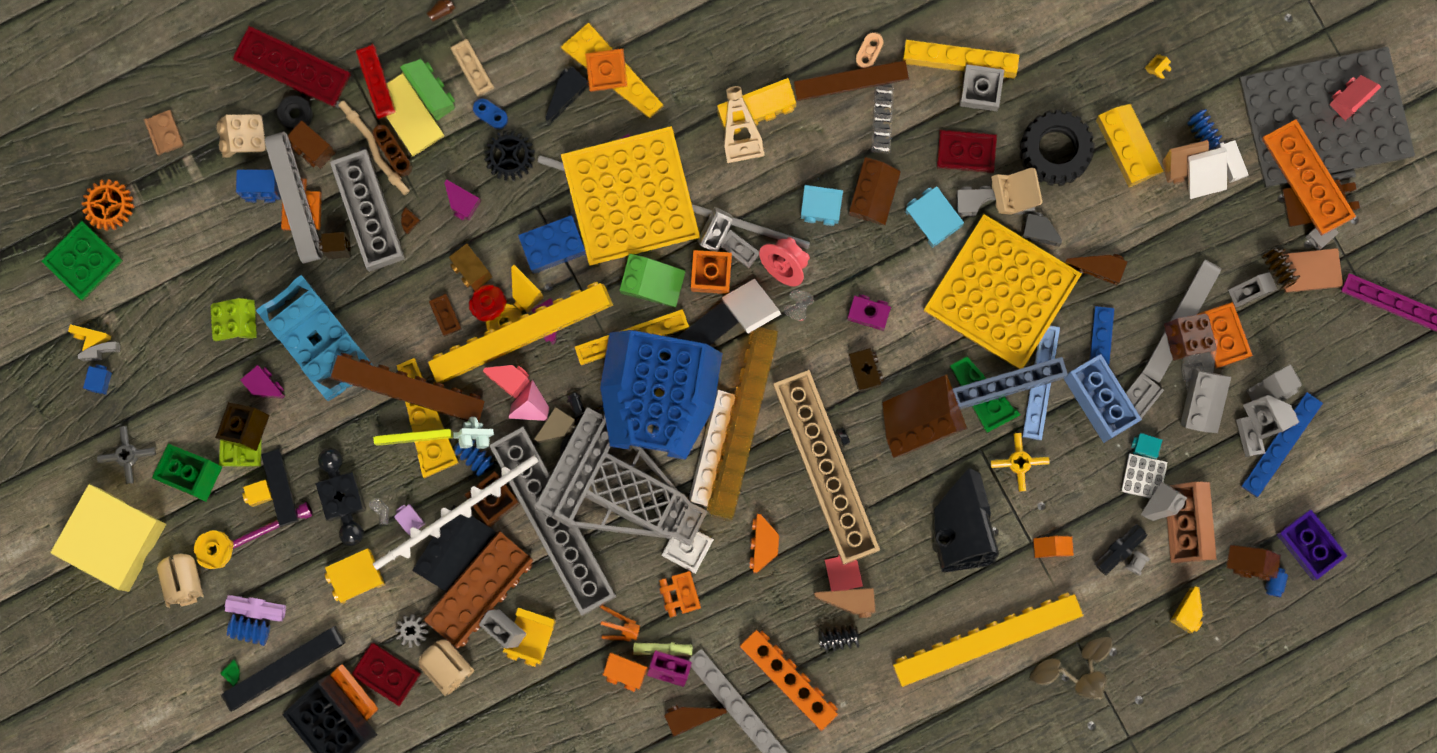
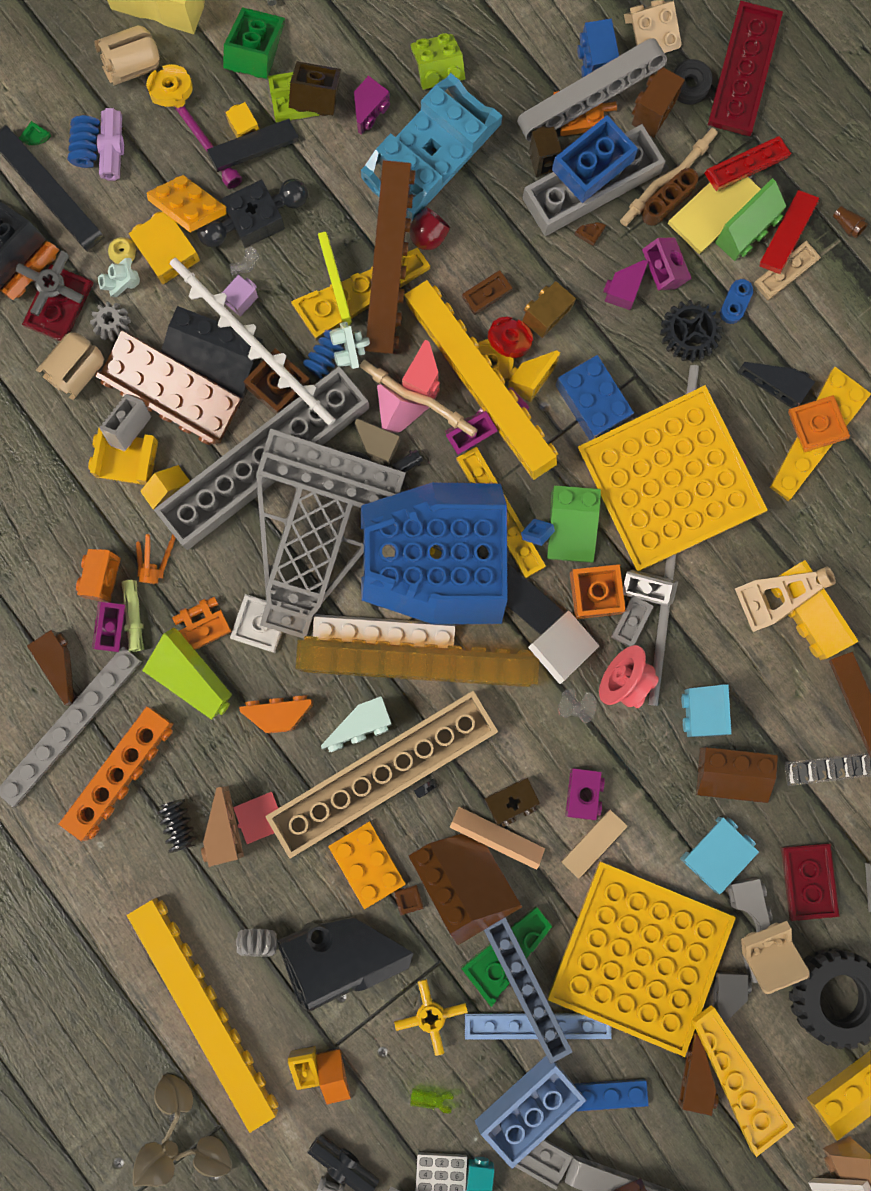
camera: 70 degrees right, 0 degrees up
none -> dark grey bar [16,251,84,316]
none -> light aqua hips [98,258,140,297]
none -> light yellow plate [108,237,137,264]
none -> yellow slope [140,465,190,510]
none -> lime slope [142,628,232,720]
none -> light orange plate [147,175,227,232]
none -> light grey gear [236,929,277,957]
none -> yellow slope [288,1046,319,1090]
none -> light aqua slope [321,696,392,752]
none -> light orange plate [328,821,406,909]
none -> tan bar [360,360,477,437]
none -> reddish brown tile [394,885,424,916]
none -> dark red helmet [409,207,451,251]
none -> clear neon green bar [410,1088,454,1114]
none -> magenta slope [446,410,498,455]
none -> light nougat tile [450,807,545,870]
none -> blue plate [521,519,555,546]
none -> blue brick [552,115,638,203]
none -> tan tile [561,809,628,879]
none -> magenta brick [642,238,692,290]
none -> yellow wing [692,1005,795,1157]
none -> red tile [759,190,819,274]

